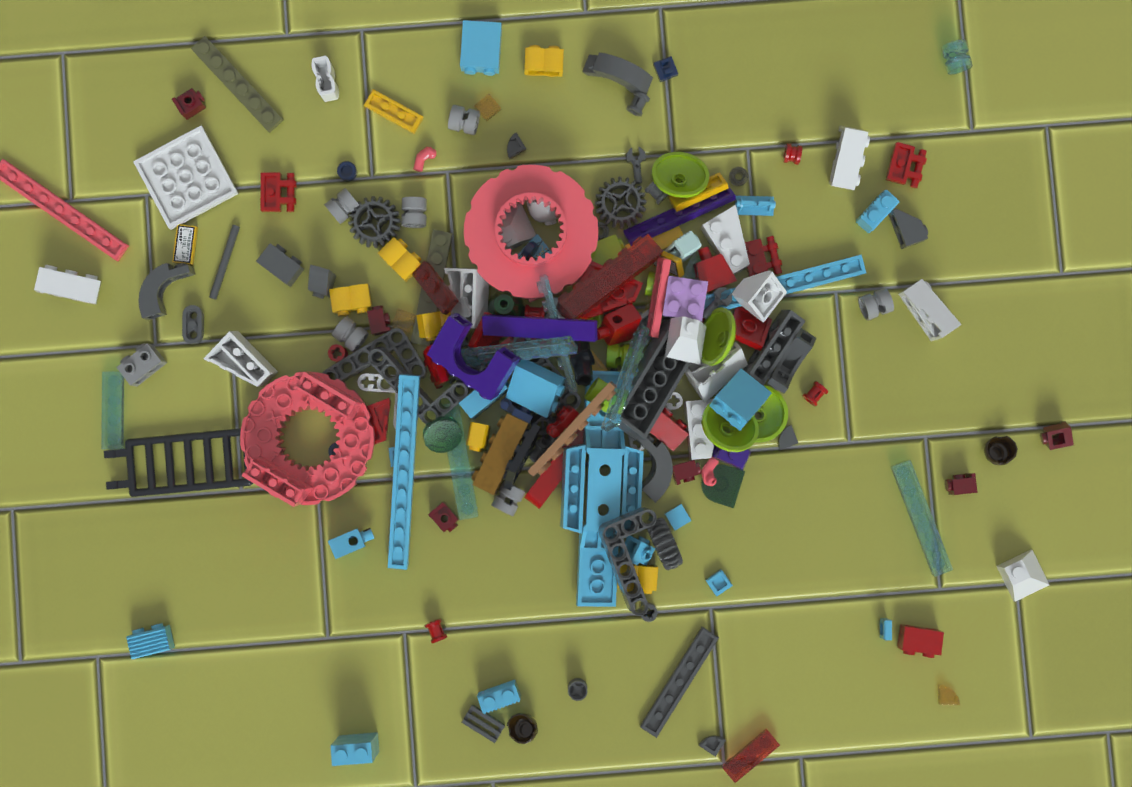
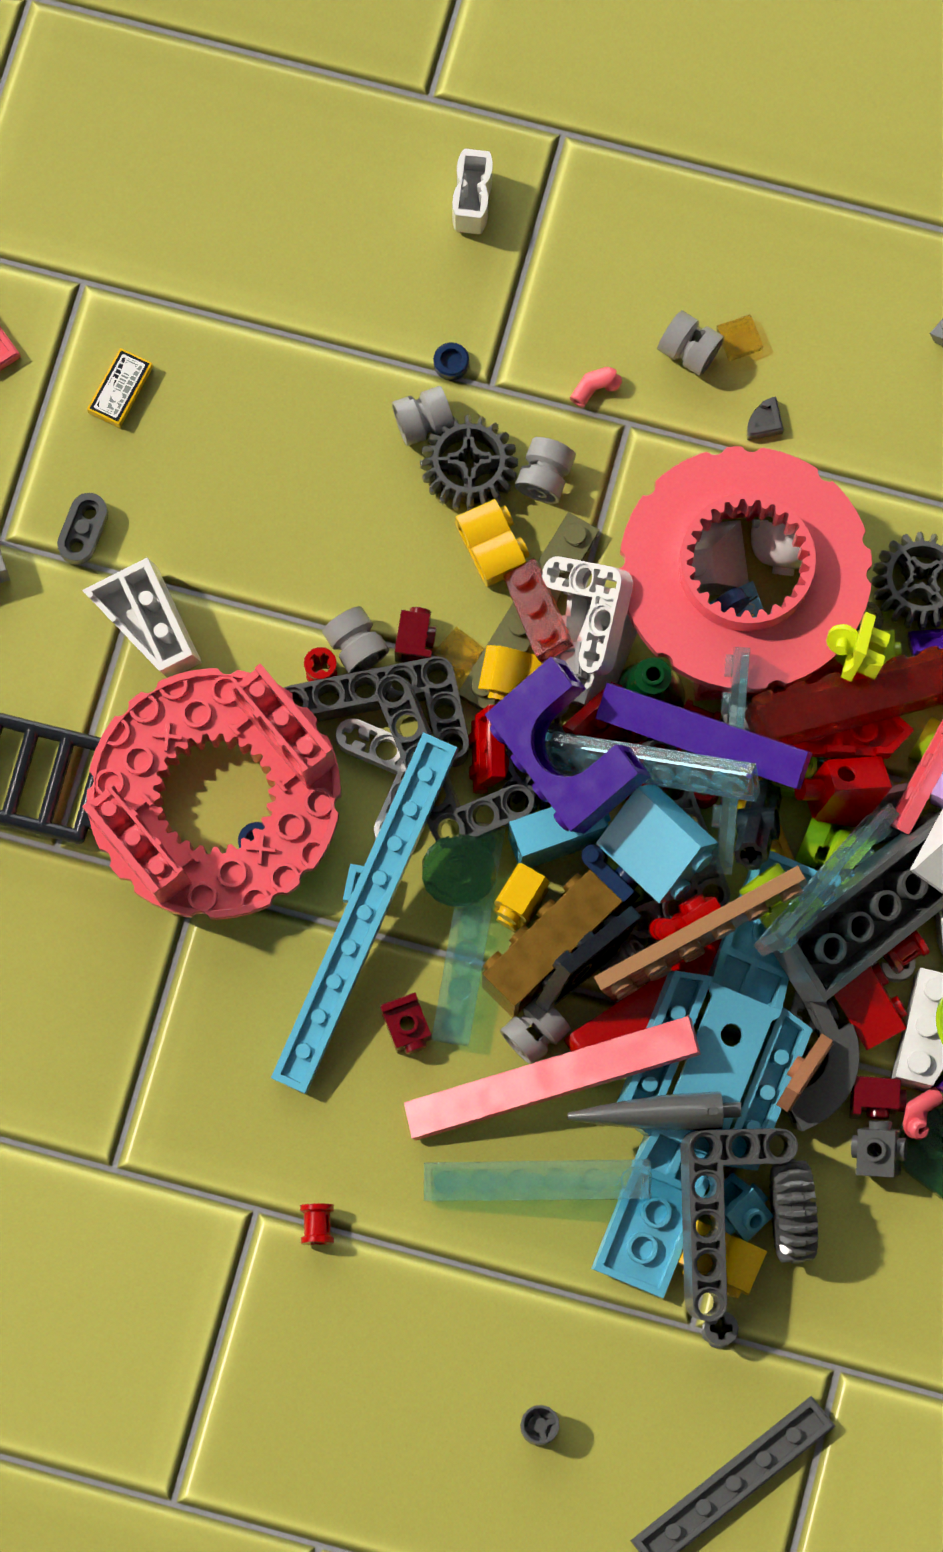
camera: 20 degrees right, 10 degrees down
white plate [133,126,239,230] -> none
dark grey arch [138,263,195,320] -> none
dark red brick [172,88,206,120] -> none
olive plate [191,36,283,133] -> none
dark grey bar [209,225,240,300] -> none
dark grey brick [256,243,305,287] -> none
red plate [260,172,297,212] -> none
dark grey slope [308,265,336,299] -> none
medium azure torso [328,528,374,559] -> none
yellow brick [329,284,372,317] -> none
medium azure brick [331,732,379,766] -> none
yellow tile [364,89,423,134] -> none
red wing [367,398,391,445] -> none
medium azure brick [460,20,502,76] -> none
dark grey tile [461,705,505,743] -> none
medium azure brick [477,680,521,714] -> none
dark brown hair [507,713,538,744] -> none
yellow brick [524,45,564,77] -> none
medium azure tile [665,504,691,531] -> none
medium azure tile [705,569,733,597] -> none
none -> coral tile [404,1016,701,1141]
none -> clear light blue plate [424,1159,652,1202]
none -> white beam [542,556,633,676]
none -> dark grey piece [568,1092,741,1130]
none -> nougat plate [776,1034,833,1112]
none -> neon yellow hips [826,612,891,682]
none -> dark grey brick [851,1120,908,1177]
none -> red bush [883,930,929,974]

